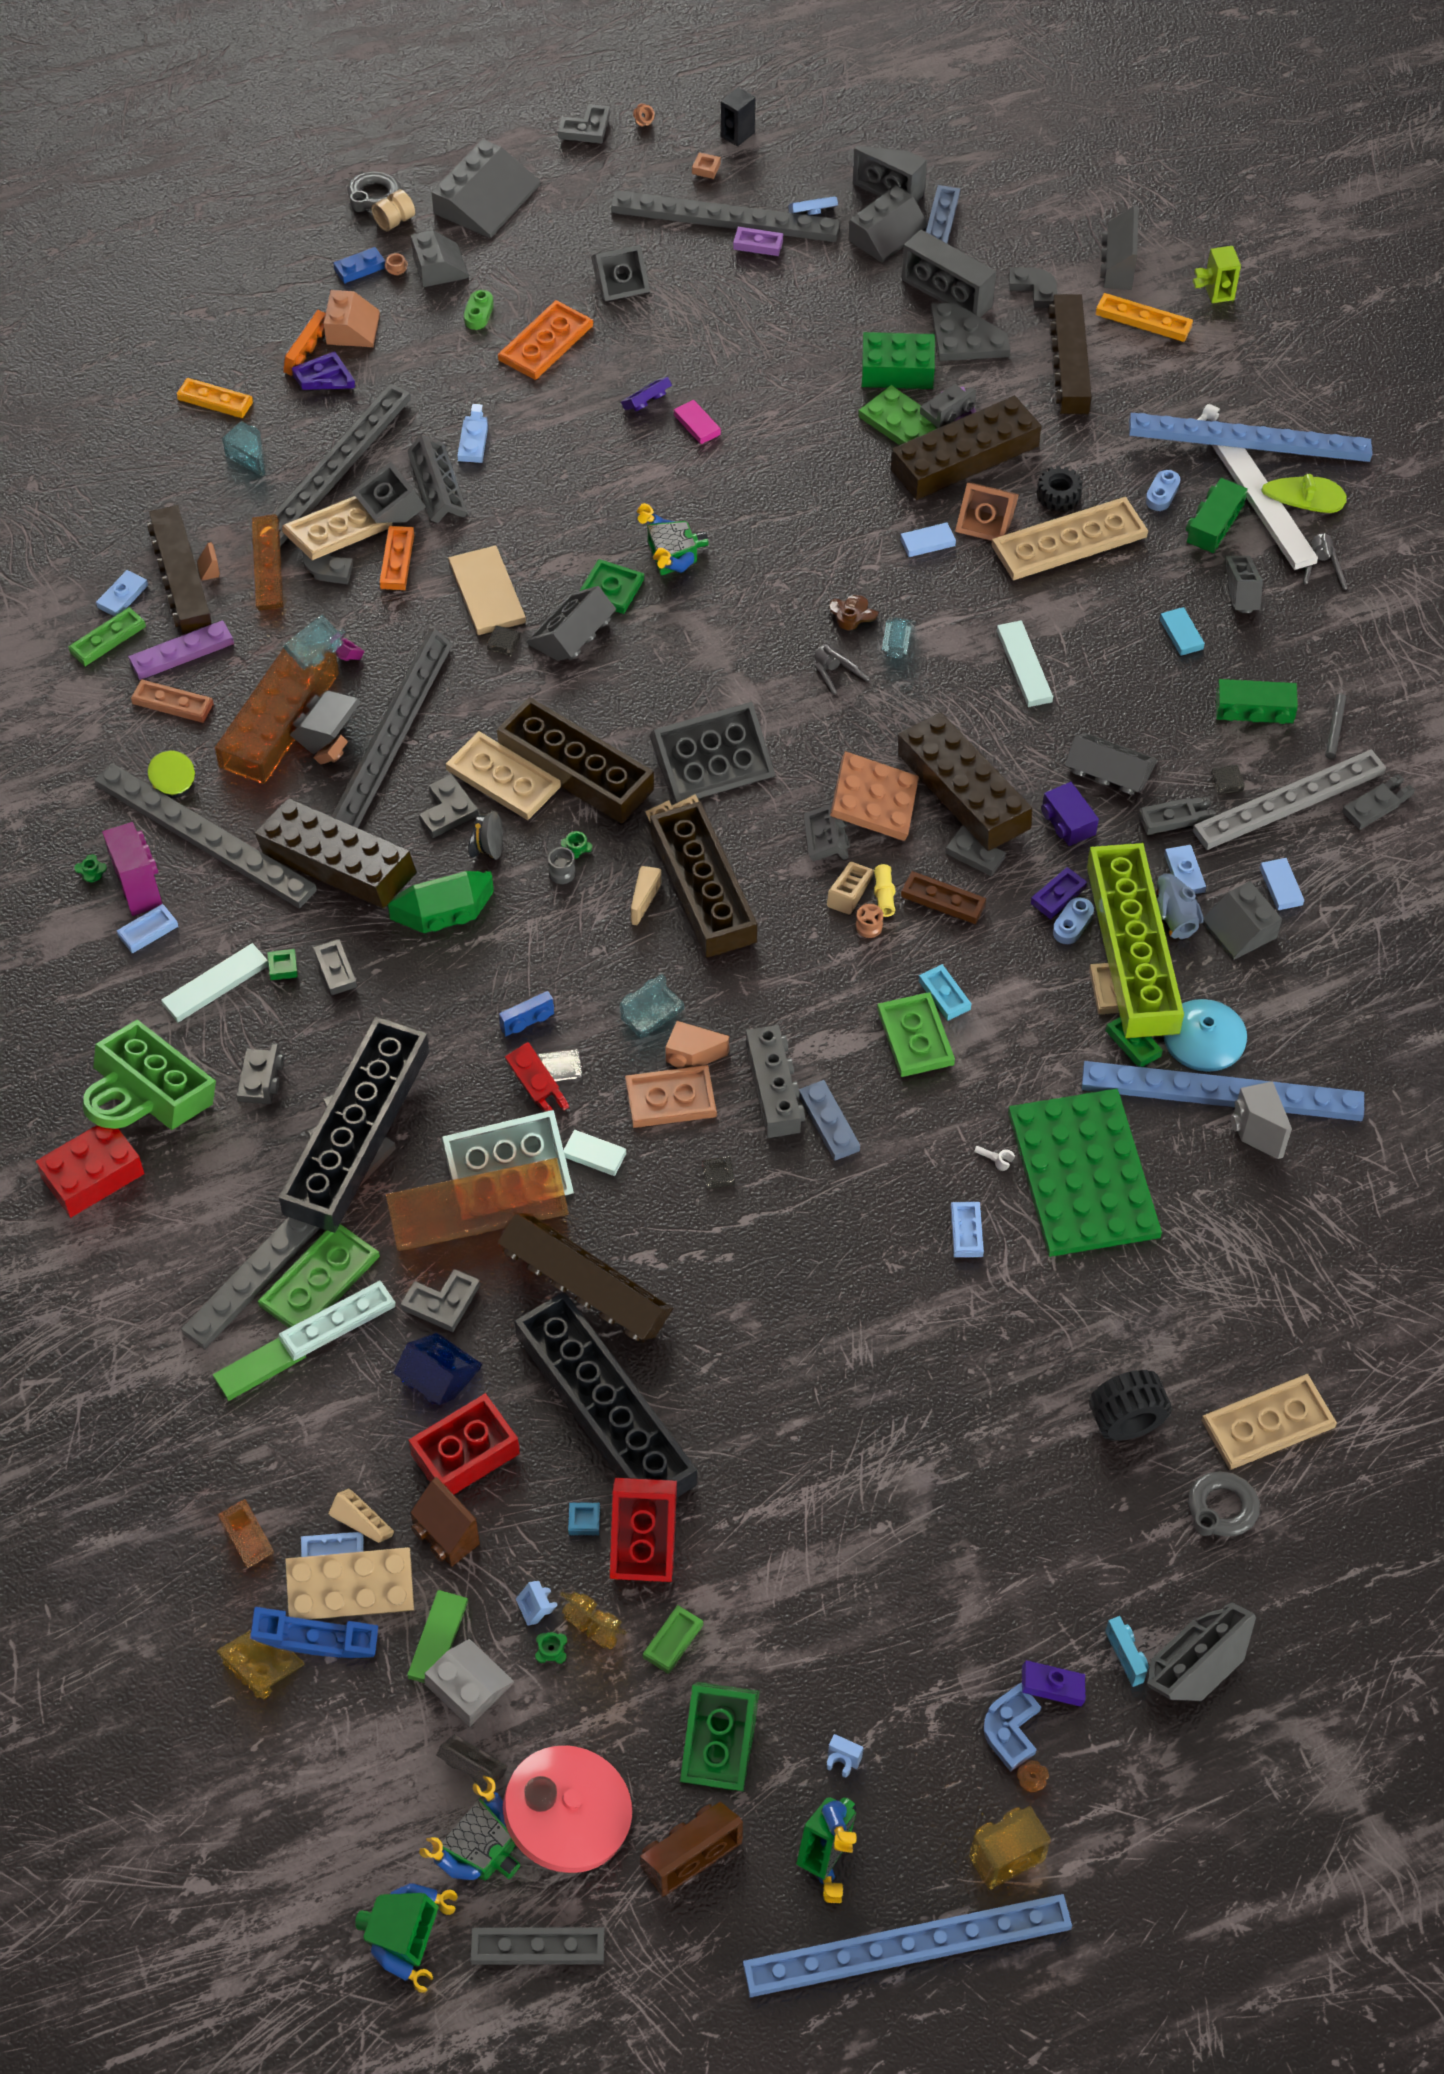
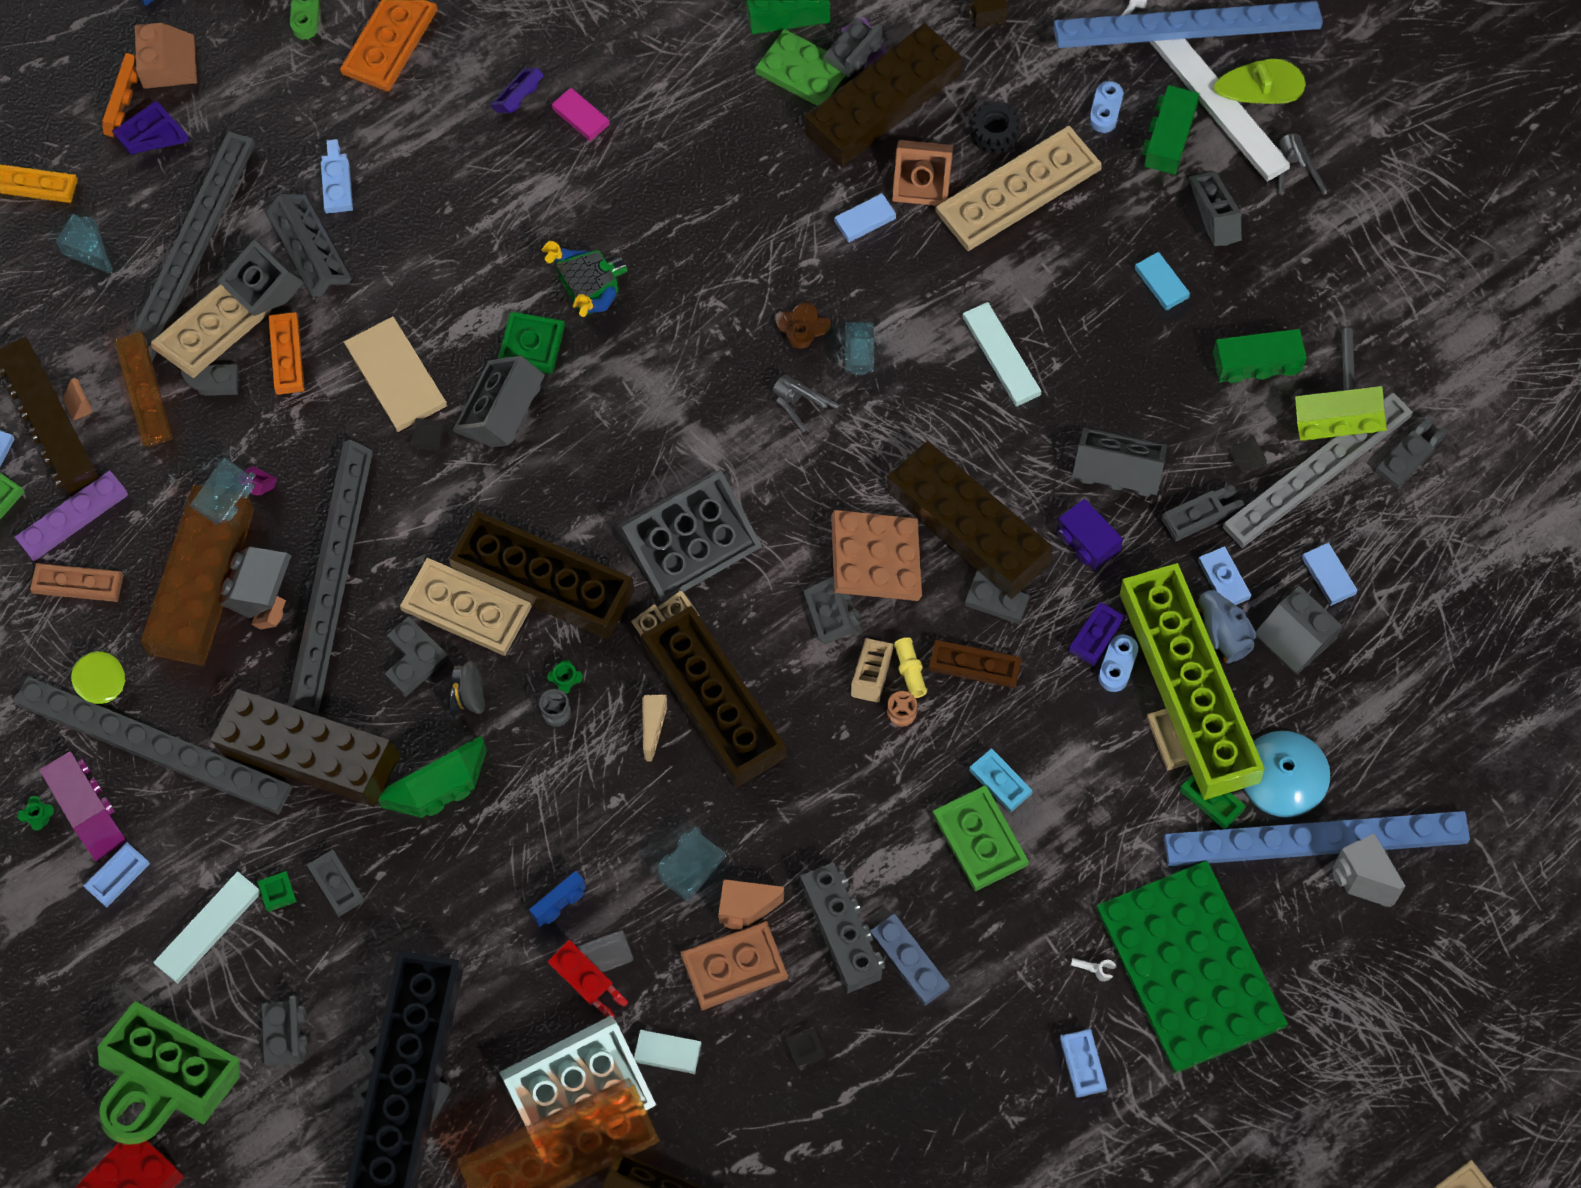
camera: 10 degrees left, 10 degrees up
none -> lime brick [1295,386,1387,441]

